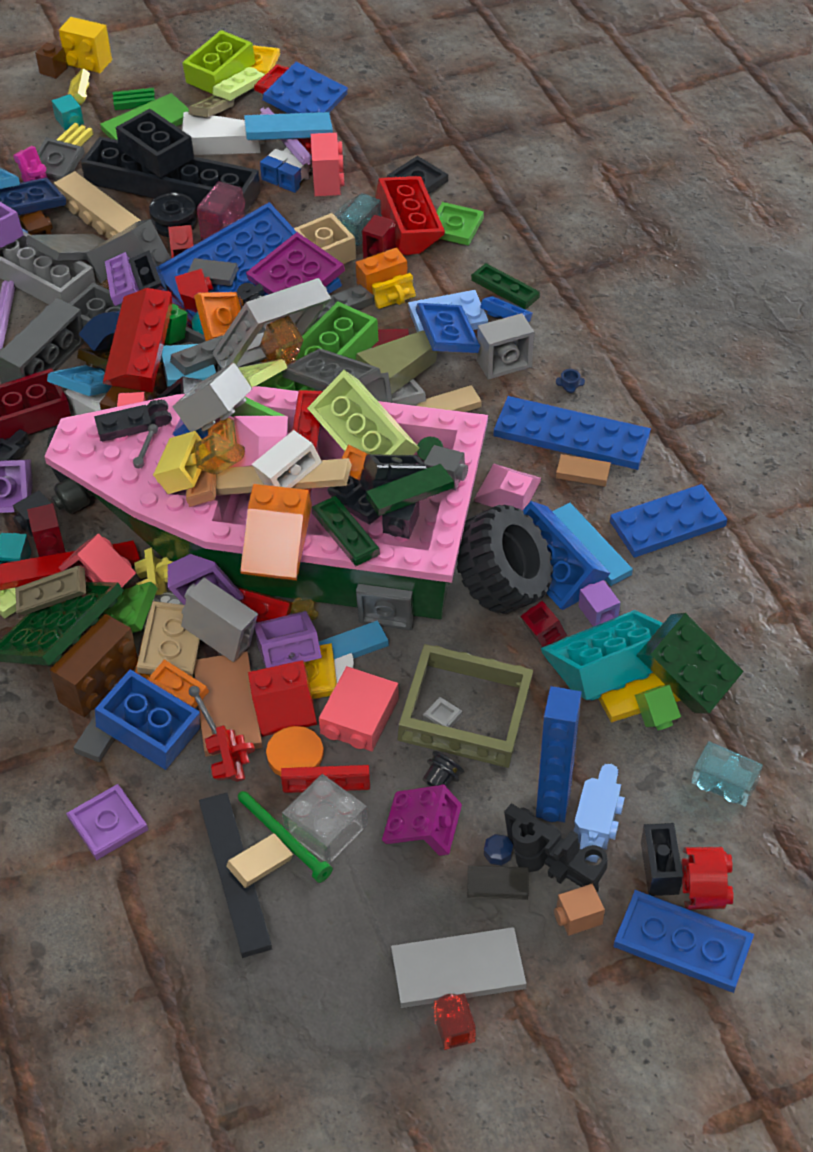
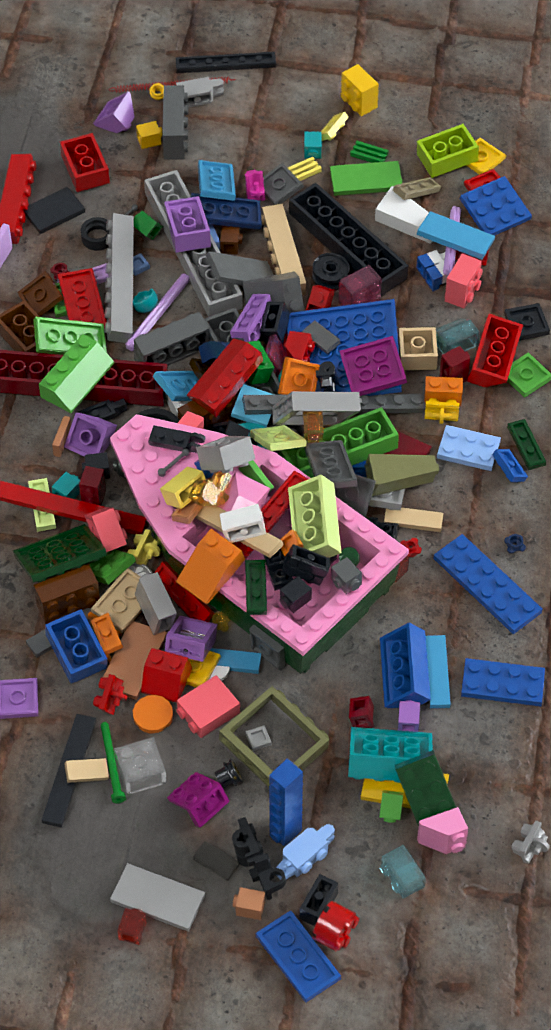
camera: 30 degrees right, 5 degrees up
dark tan tile [15,566,86,616] -> none
reddish brown brick [35,42,67,79] -> none
black brick [115,108,194,178] -> none
medium lavender slope [168,554,244,605] -> none
dark grey hinge [188,686,216,735] -> none
yellowish green plate [213,68,265,101] -> none
red tile [281,765,370,793] -> none
dark green tile [366,464,454,516] -> none
blue tile [416,303,480,353] -> none
black tyre [456,505,553,614] -> none
bright pink slope [475,464,541,511] -> none
light grey brick [477,313,534,379] -> none
dark blue tile [484,834,513,866] -> none
medium nougat tile [556,454,611,487] -> none
none -> bright pink slope [417,807,468,854]

